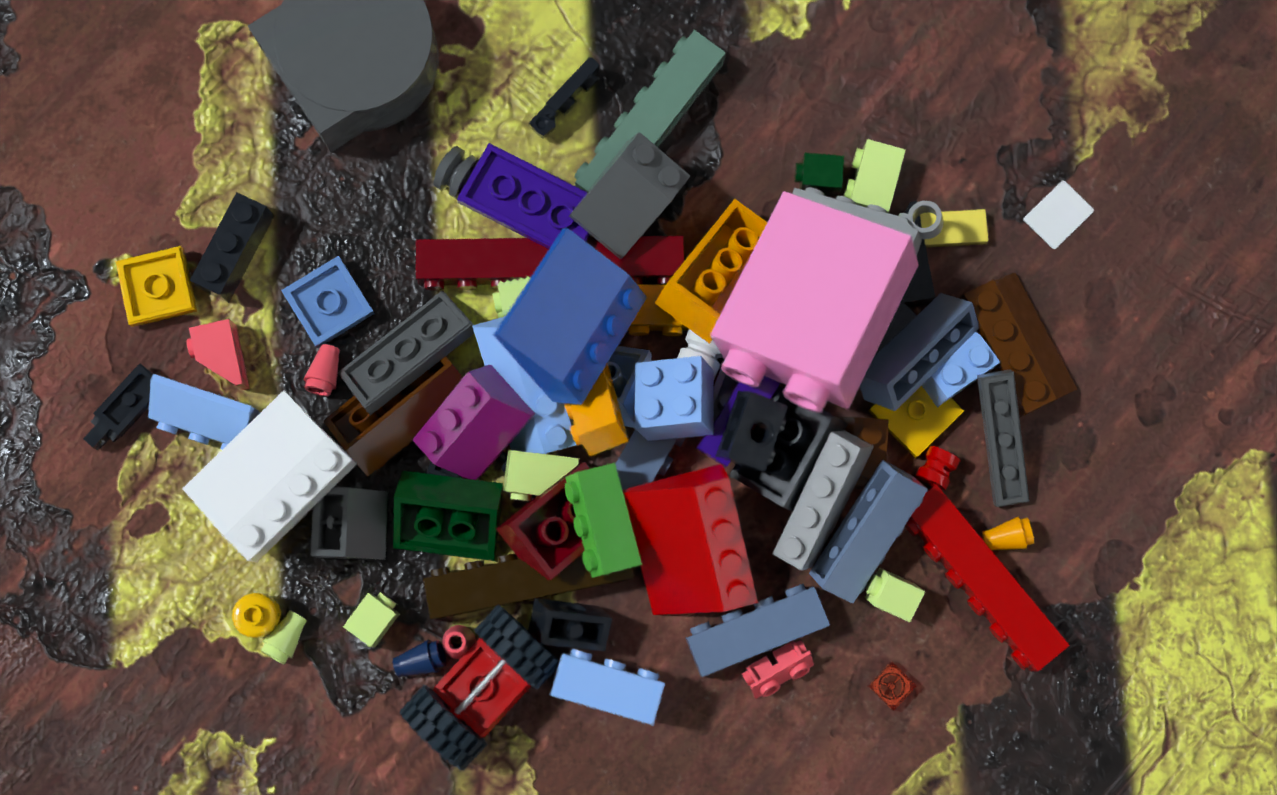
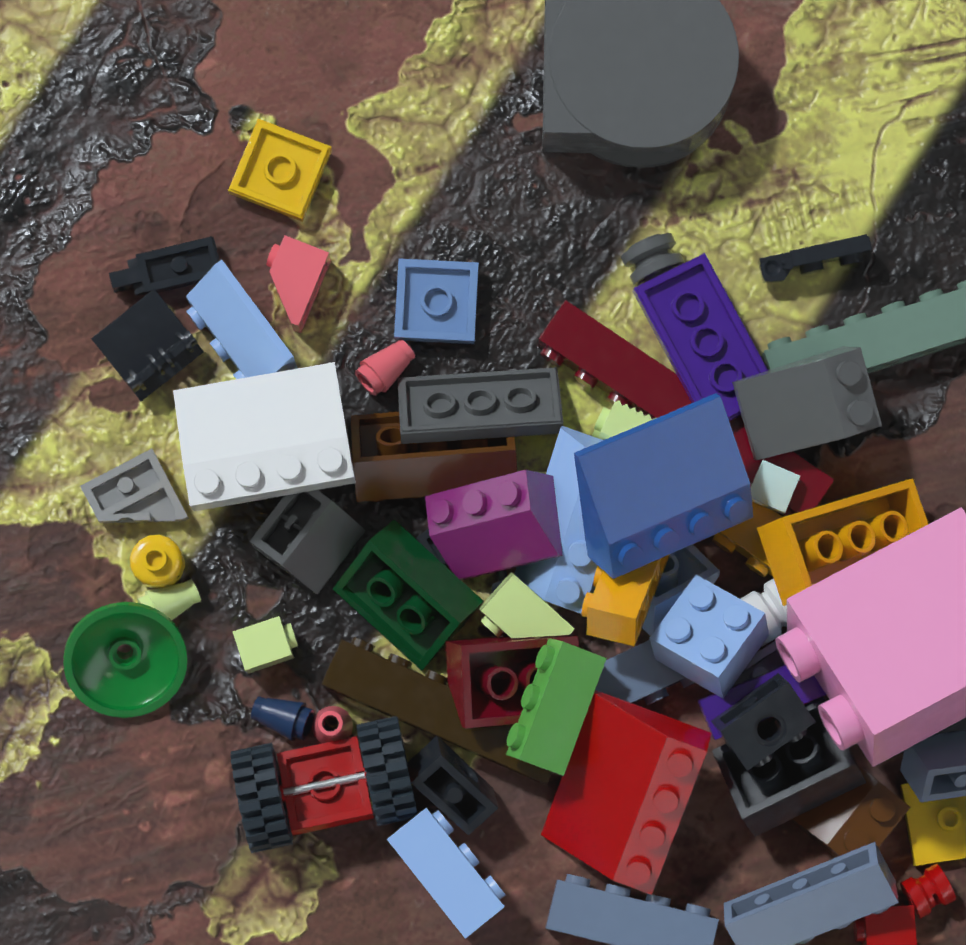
camera: 40 degrees right, 0 degrees up
black brick [190,192,274,303] -> none
light grey brick [773,431,874,571] -> none
none -> green dish [63,602,187,718]
none -> light grey wing [80,449,189,523]
none -> black hinge [91,289,204,401]
none -> light aqua tile [751,460,800,515]

